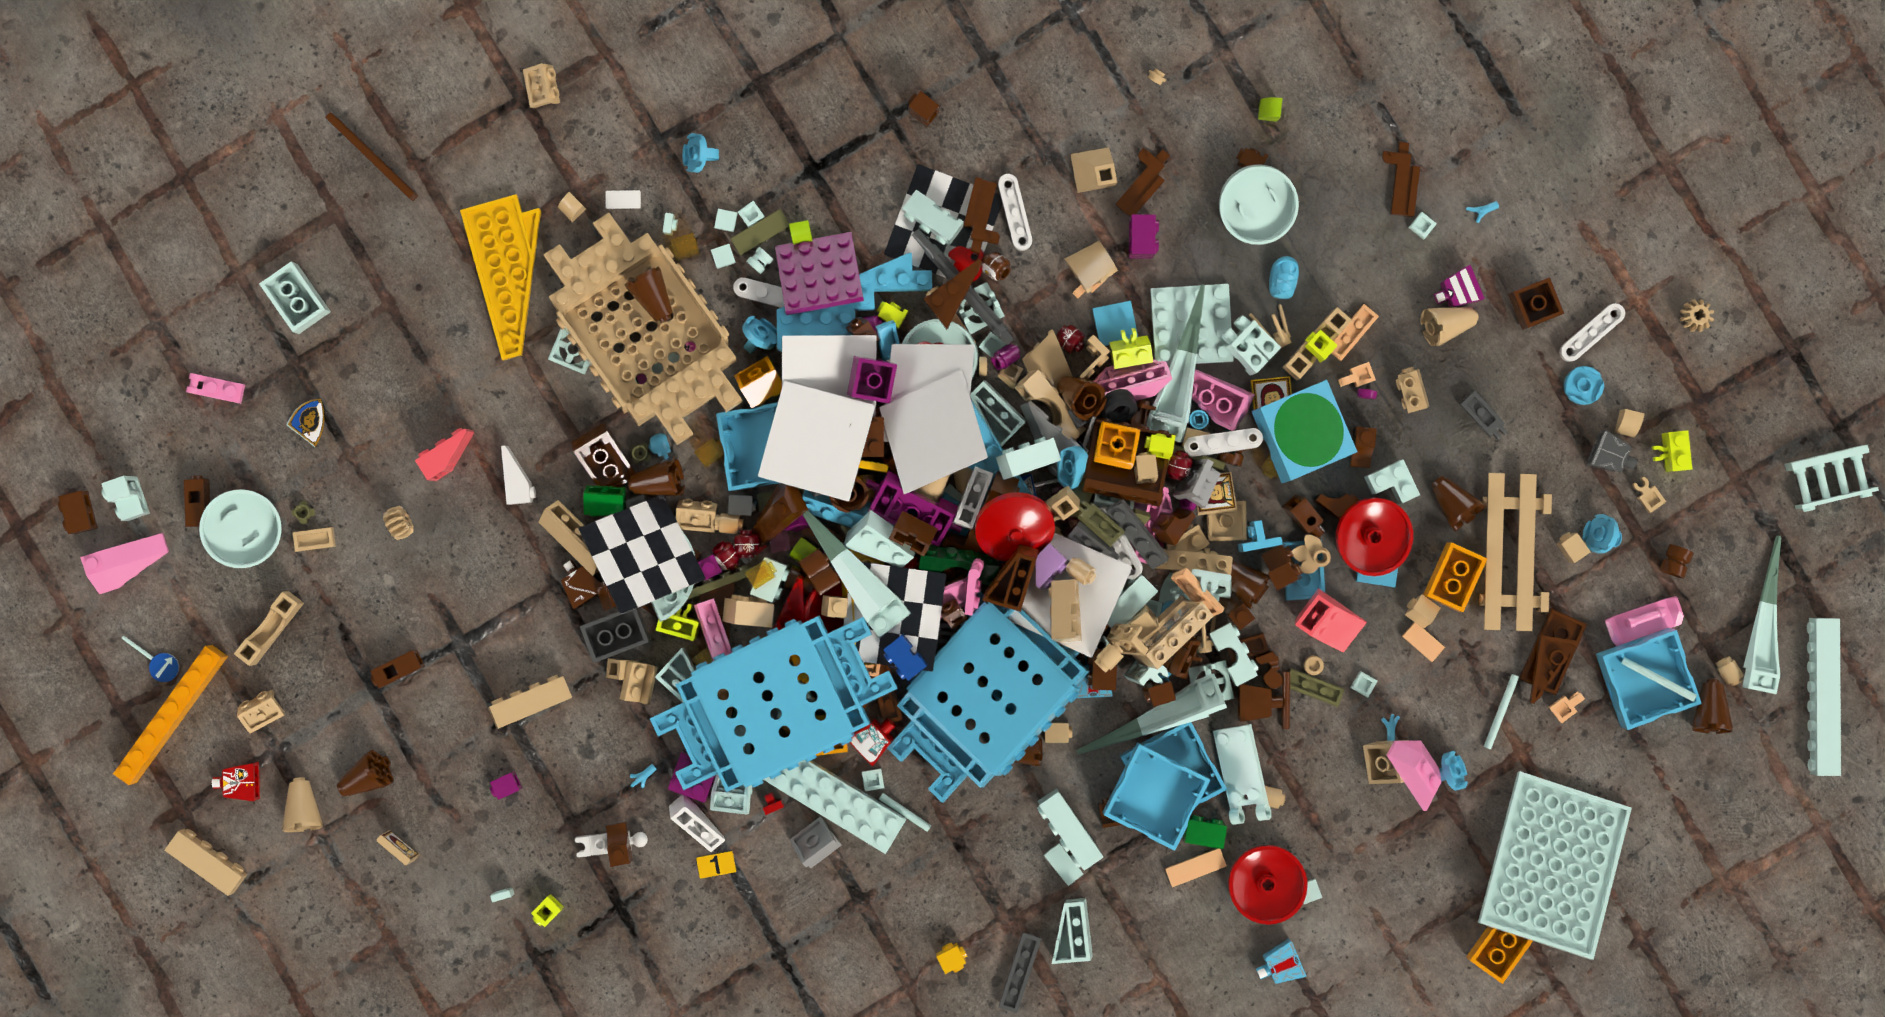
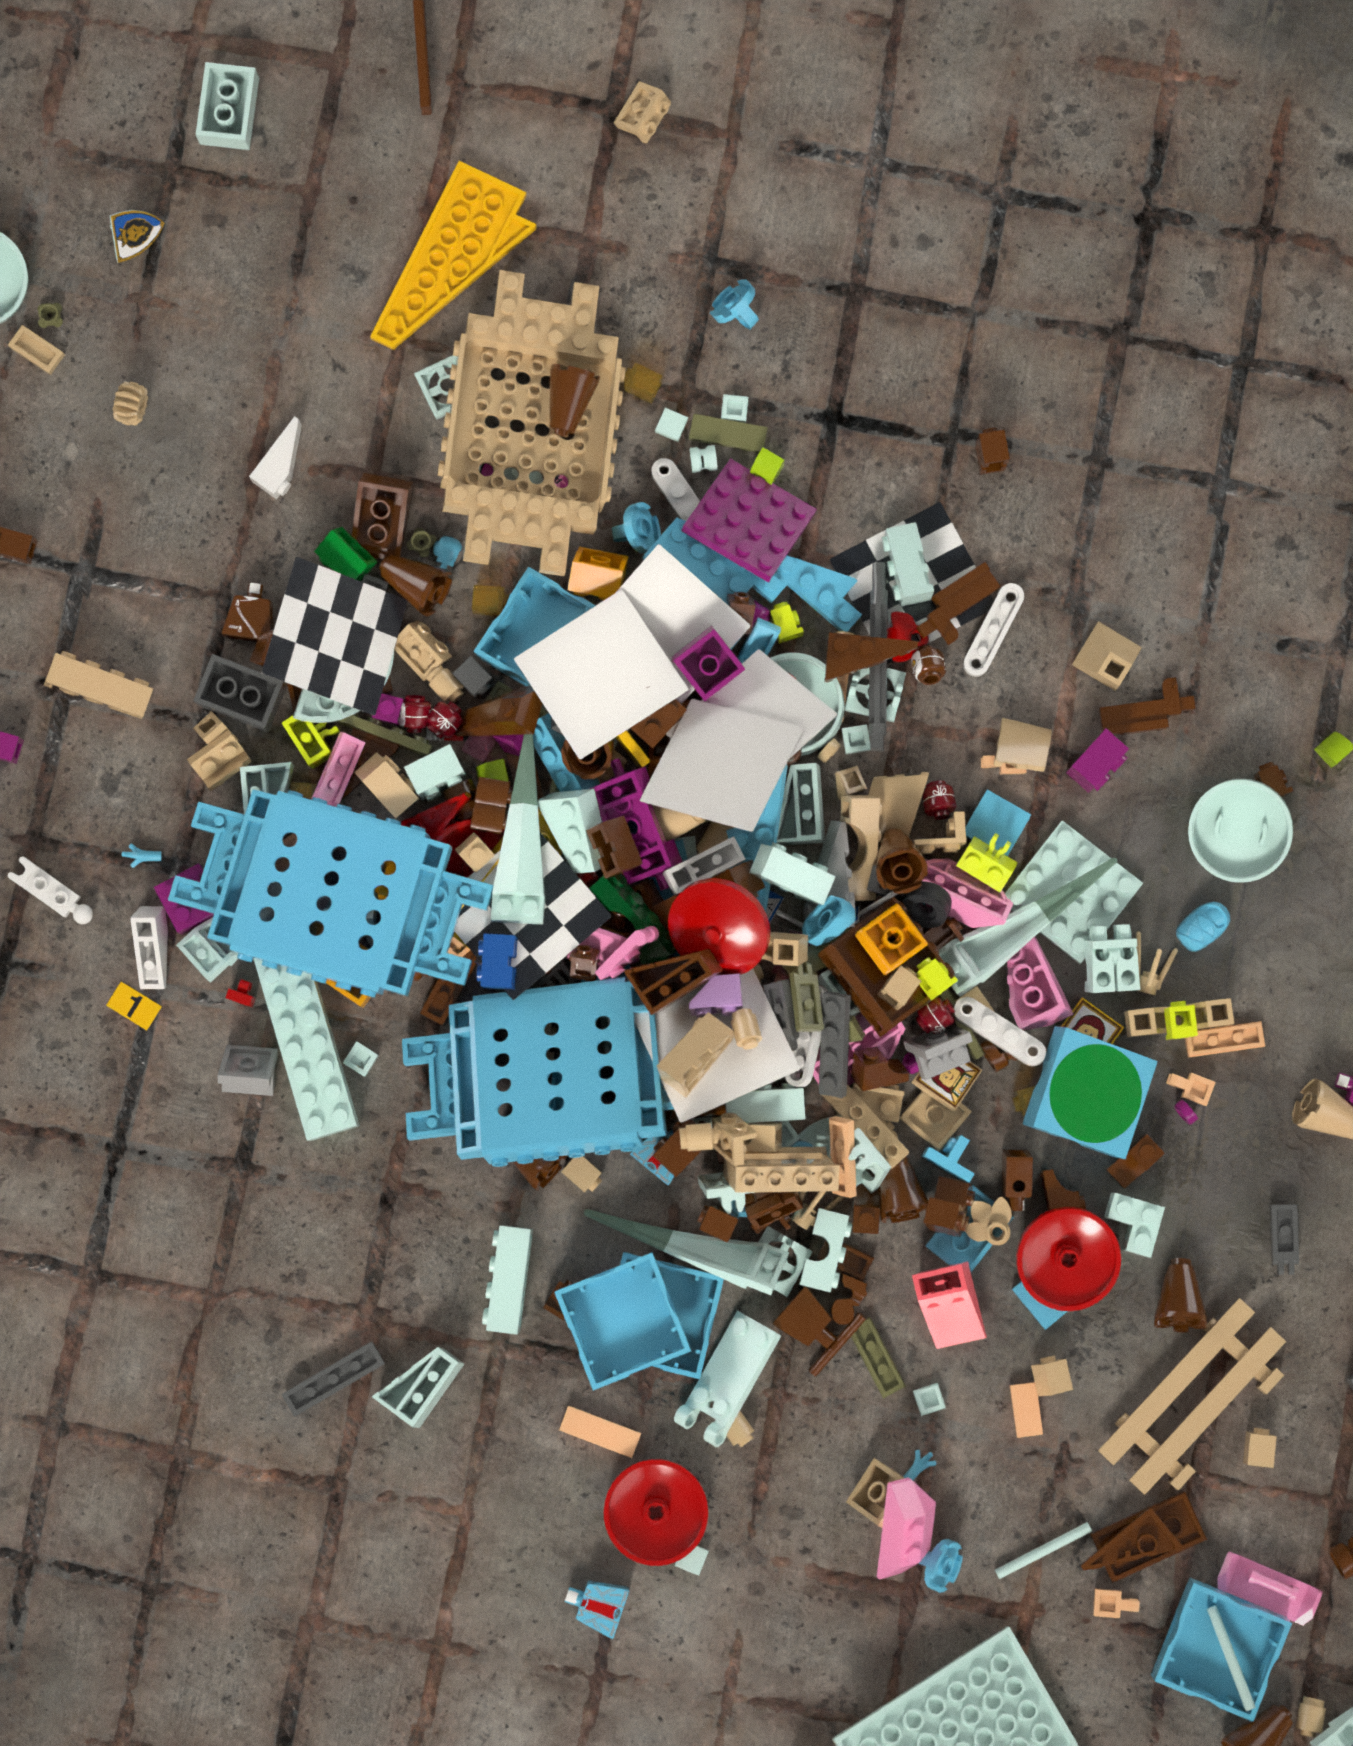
camera: 45 degrees right, 5 degrees down
bright pink plate [186,373,245,404] -> none
coral slope [415,428,474,481] -> none
tan brick [539,500,599,576] -> none
tan brick [558,192,586,222] -> none
white sticker [606,190,641,209] -> none
reddish brown arch [606,822,633,867] -> none
light aqua plate [663,213,678,236] -> none
light aqua tile [714,209,738,232] -> none
clear yellow brick [745,560,777,590] -> none
torso [849,718,896,766] -> none
light aqua bar [879,793,931,832] -> none
yellow brick [936,942,968,974] -> none
magenta brick [991,343,1020,370] -> none
light aqua tile [1044,843,1083,886] -> none
tan plate [1148,68,1166,85] -> none
green brick [1183,815,1227,849] -> none
medium azure wheel [1188,410,1209,430] -> none
tan tile [1303,655,1324,675] -> none
tan brick [1396,367,1429,413] -> none
light orange brick [1423,542,1487,612] -> none
medium azure tile [1582,514,1622,554] -> none

